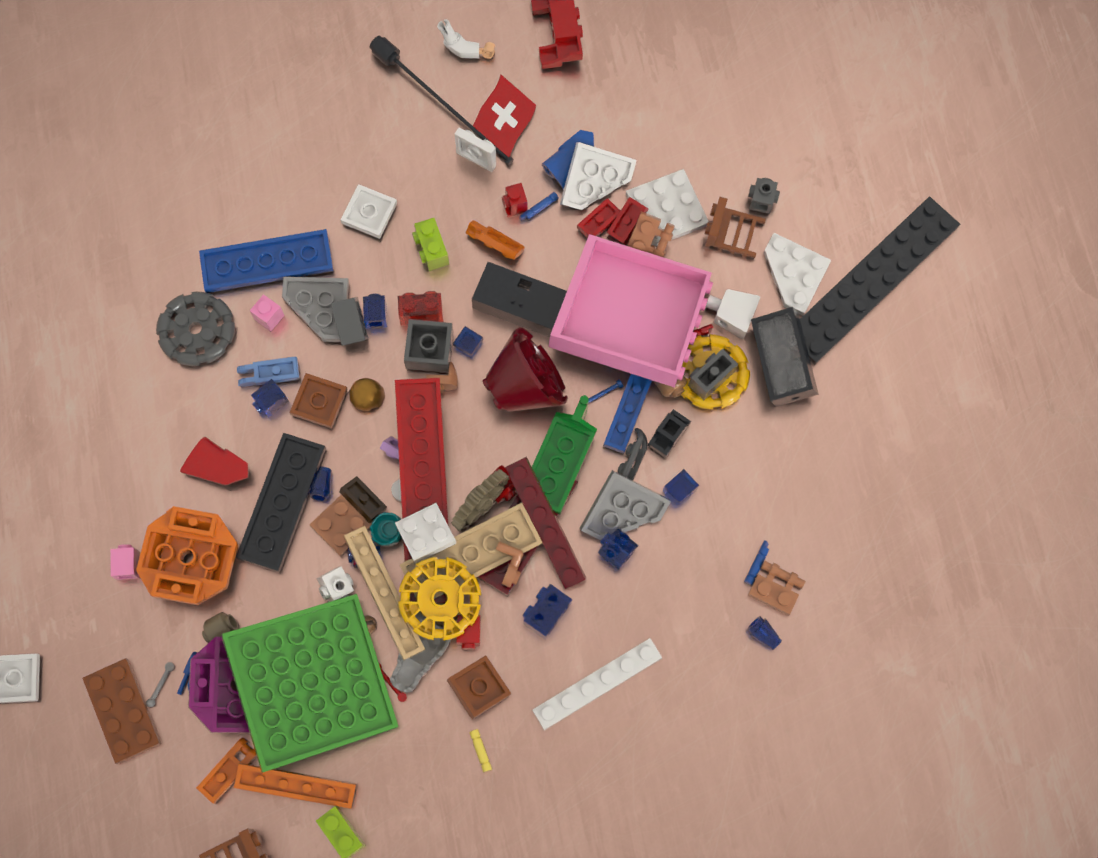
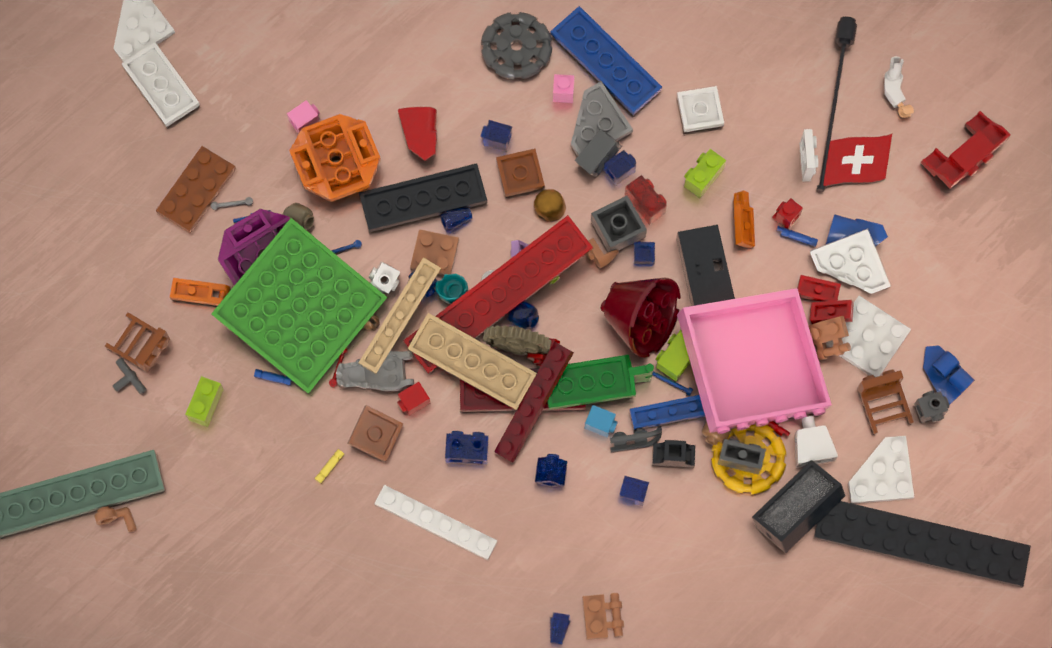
camera: 60 degrees right, 0 degrees up
orange plate [234,763,356,809] -> none
medium blue hinge [237,357,300,387] -> none
dark brown plate [339,476,387,523] -> none
white plate [395,503,457,564] -> none
yellow plate [398,557,481,641] -> none
nougat plate [496,541,523,587] -> none
light grey plate [580,470,671,540] -> none
blue wheel [744,540,769,586] -> none
none -> blue wheel [254,369,292,385]
none -> blue hinge [331,240,362,254]
none -> clear blue head [508,301,539,330]
none -> dark azure brick [584,405,618,438]
none -> lime brick [655,330,690,382]
none -> blue panel [923,345,975,405]

